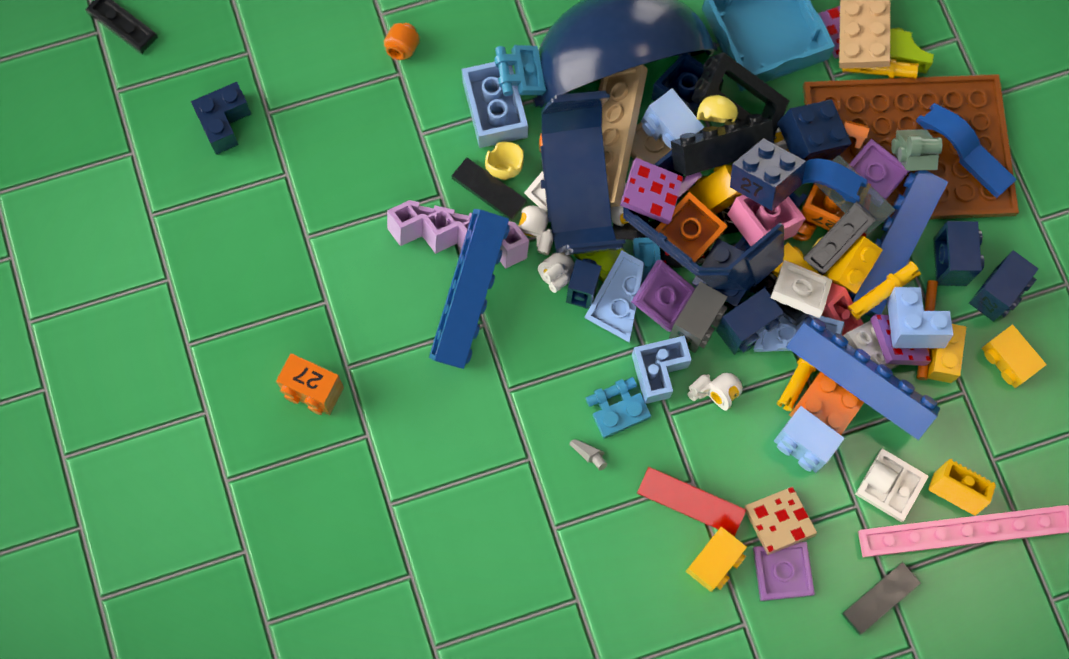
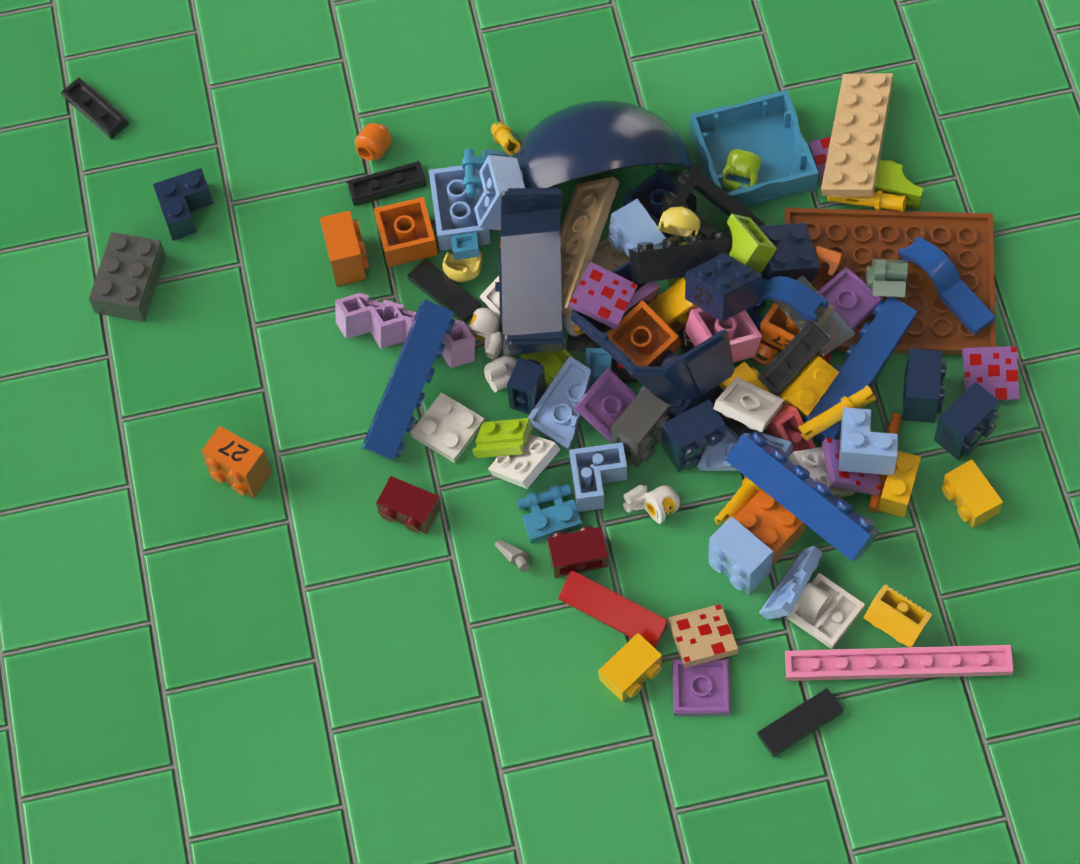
camera: 15 degrees right, 10 degrees down
none -> dark grey brick [89,232,166,322]
none -> orange brick [320,210,369,287]
none -> black tile [347,161,427,206]
none -> orange brick [374,197,438,267]
none -> dark red brick [376,476,441,534]
none -> white plate [410,393,485,463]
none -> dark azure plate [451,232,480,260]
none -> lime plate [472,418,533,458]
none -> light blue brick [474,155,525,231]
none -> white plate [488,434,560,489]
none -> yellow pin [491,122,520,155]
none -> dark red brick [547,526,608,578]
none -> lime piece [721,149,762,191]
none -> lime arch [727,214,777,274]
none -> light blue wing [759,546,823,620]
none -> medium lavender tile [962,346,1019,401]

